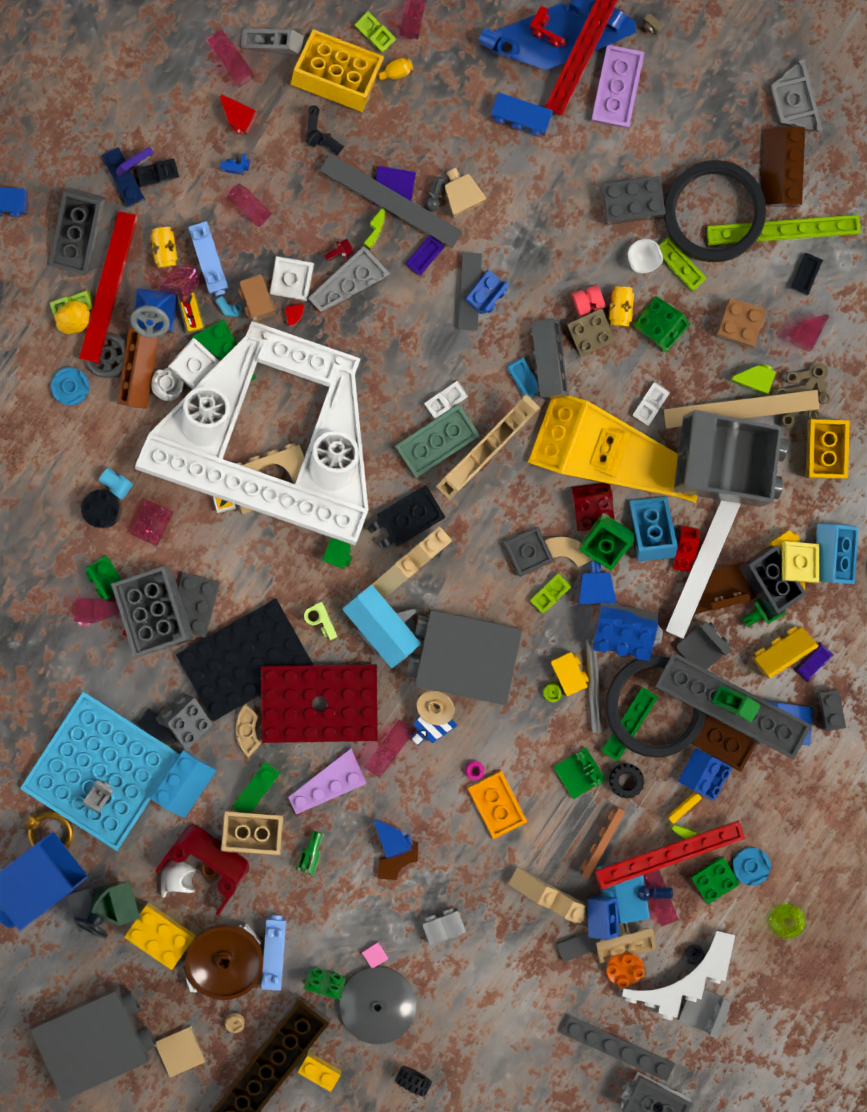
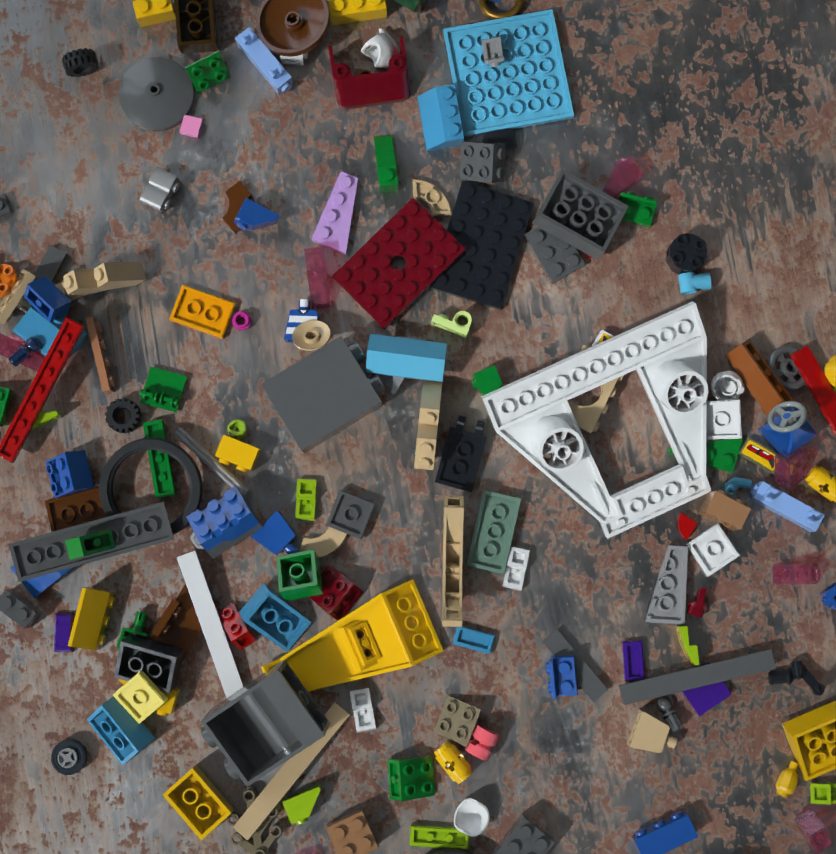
camera: 135 degrees right, 5 degrees down
dark azure tile [51,367,90,406] -> none
clear pink bracket [130,499,173,546] -> none
tan brick [220,812,283,856] -> none
green arm [296,831,324,876] -> none
dark grey brick [530,318,569,400] -> none
yellow tile [667,792,702,824] -> none
dark grey bracket [676,621,732,670] -> none

